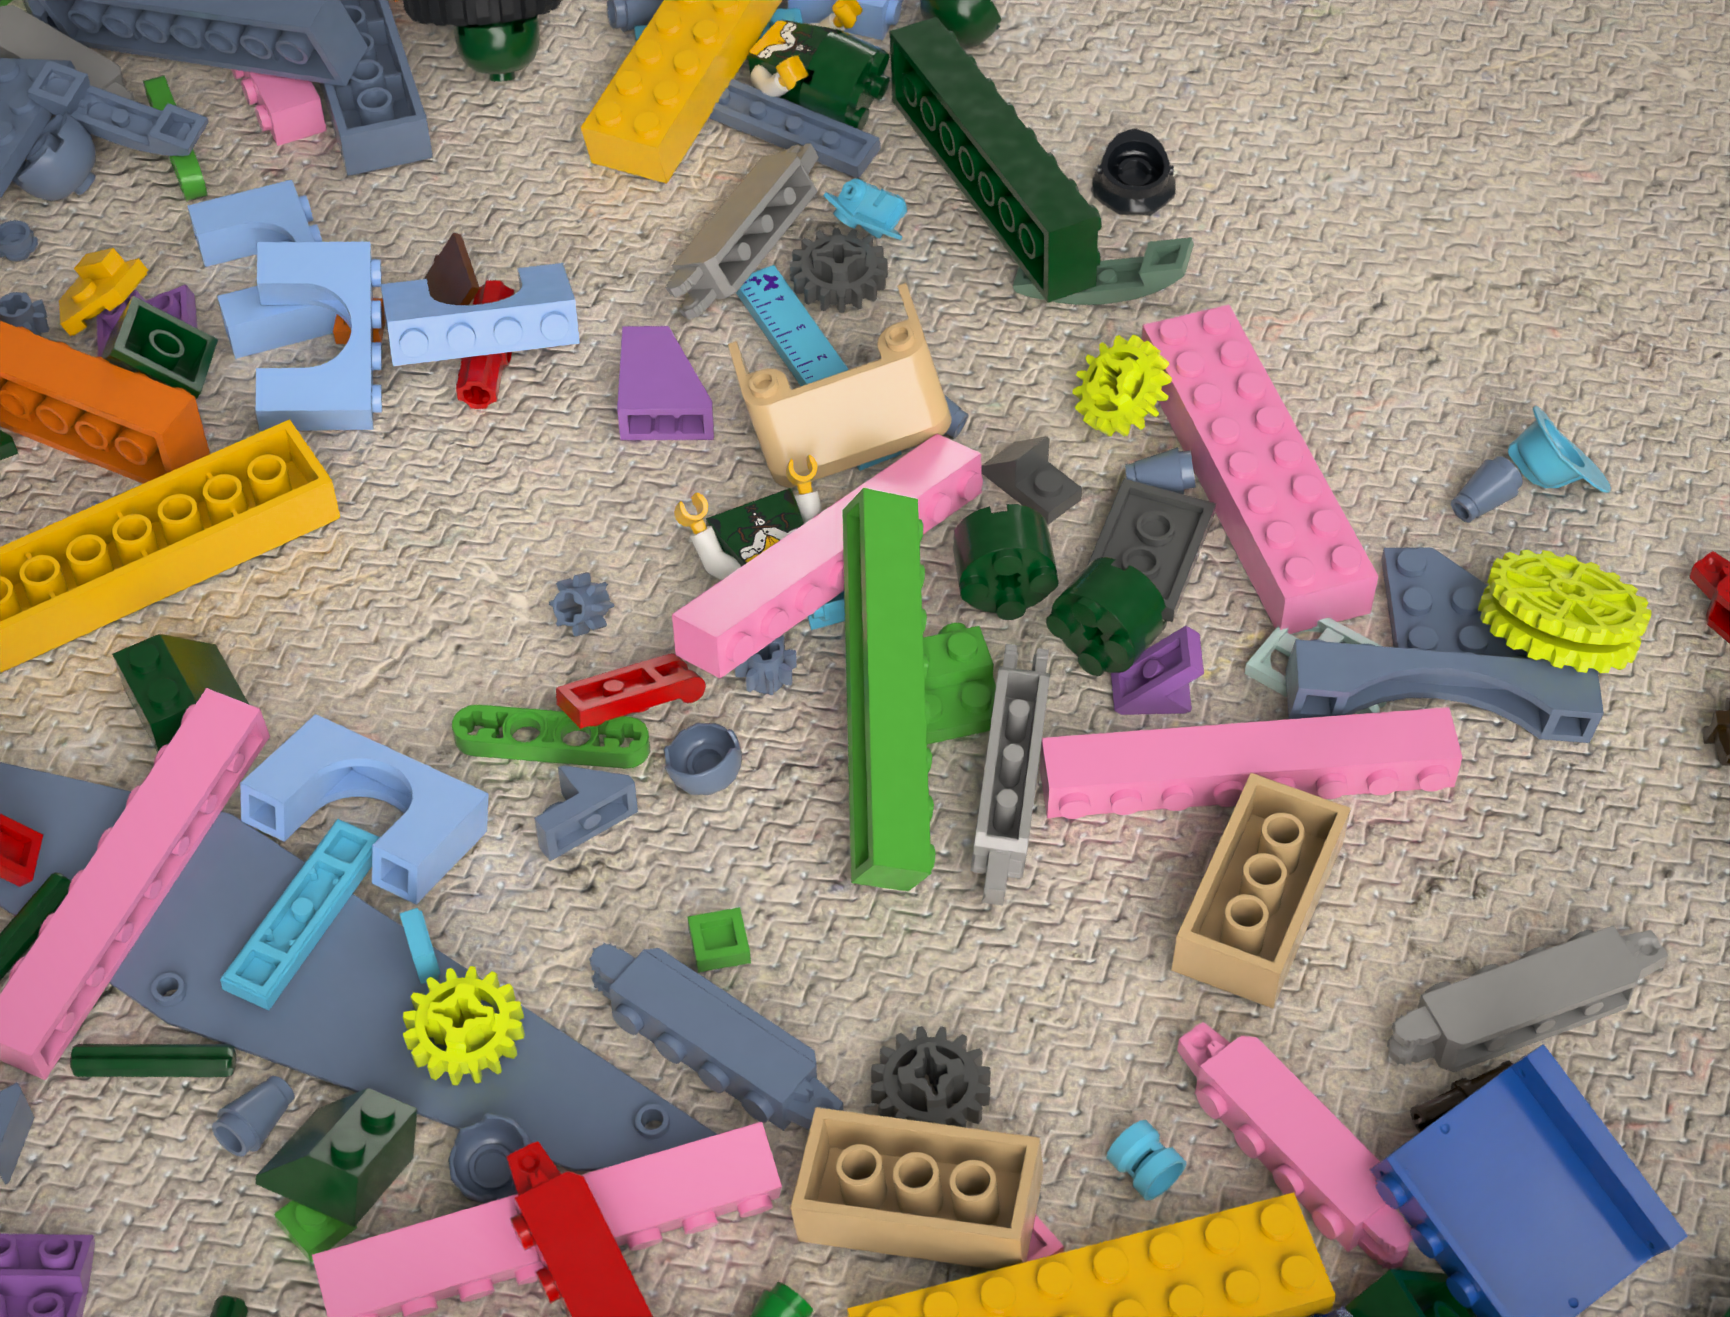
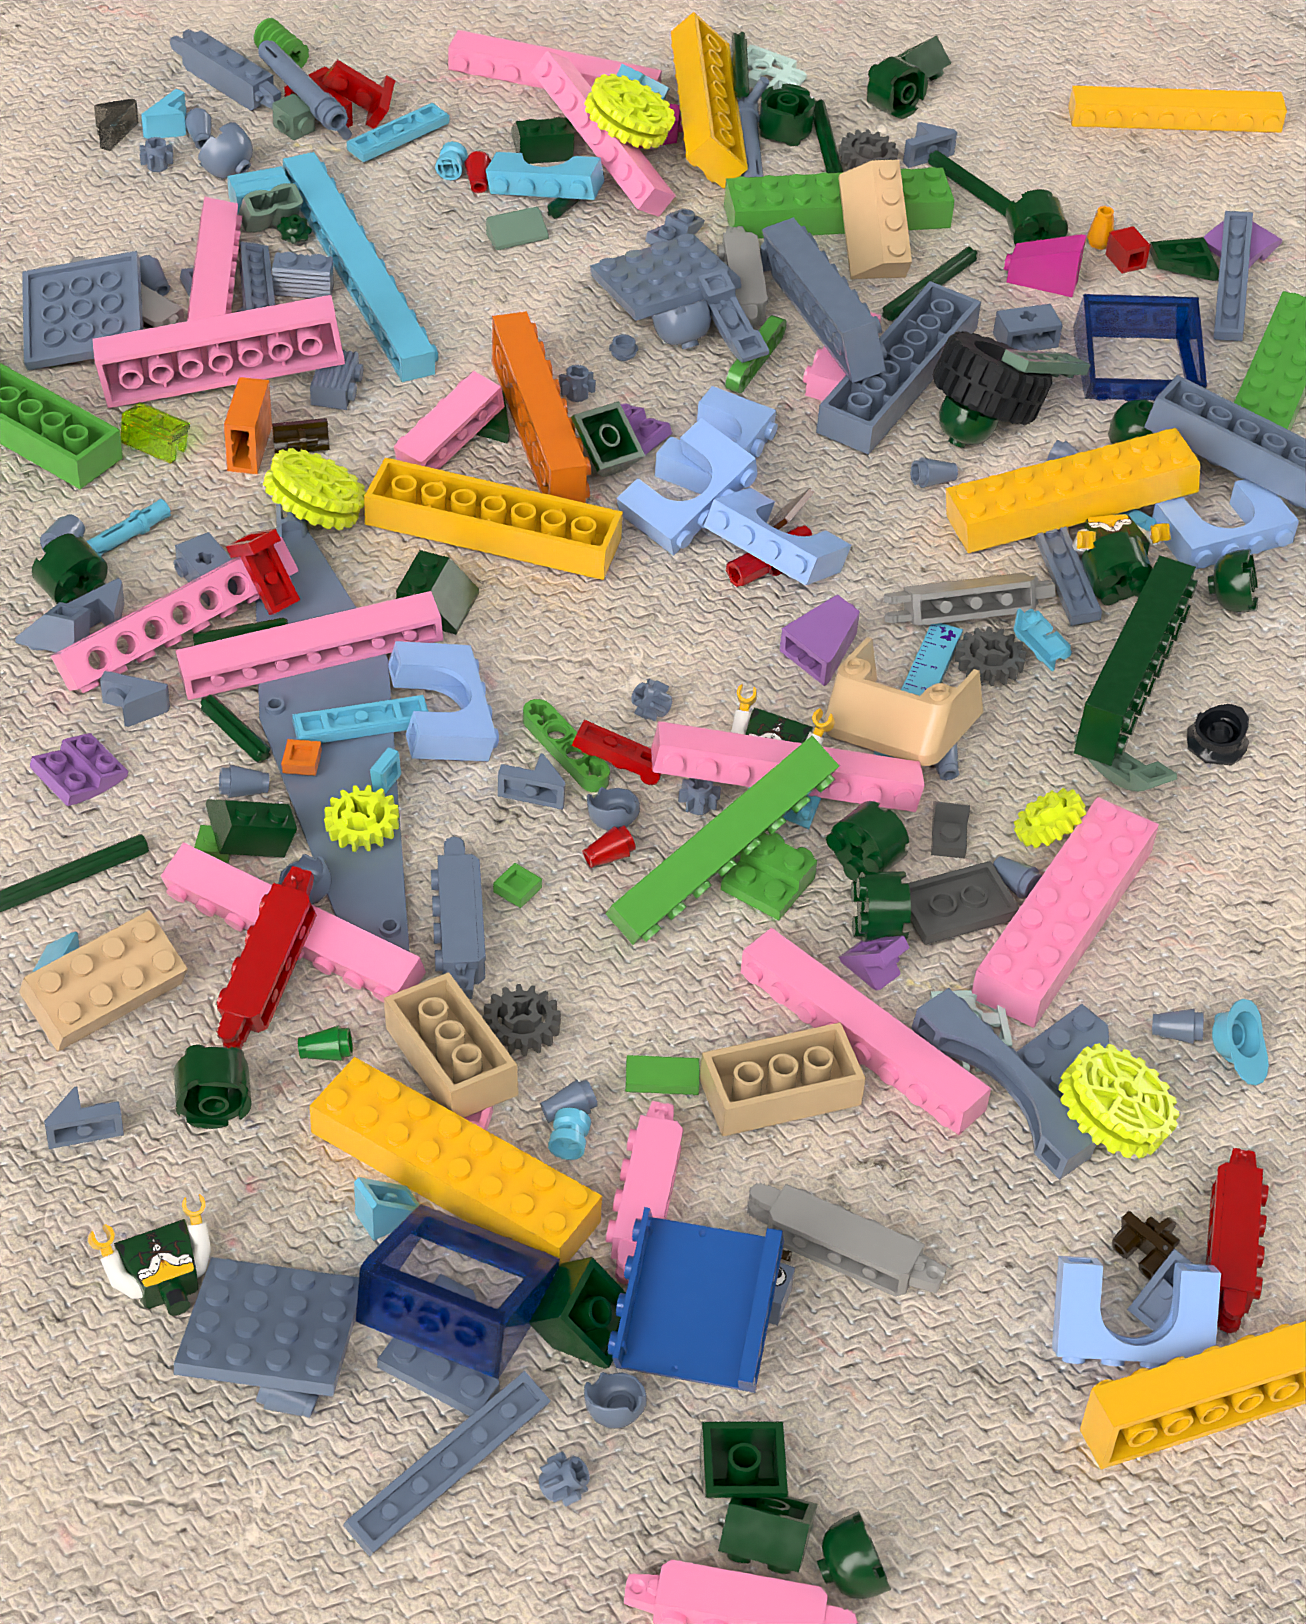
camera: 45 degrees right, 5 degrees down
yellow plate [59,248,149,336] -> none
light grey hinge [970,644,1050,906] -> none
none -> orange plate [281,739,322,776]
none -> sand blue cone [540,1079,598,1123]
none -> red cone [582,825,636,868]
none -> bright green tile [625,1055,699,1095]
none -> sand blue cone [910,457,958,488]

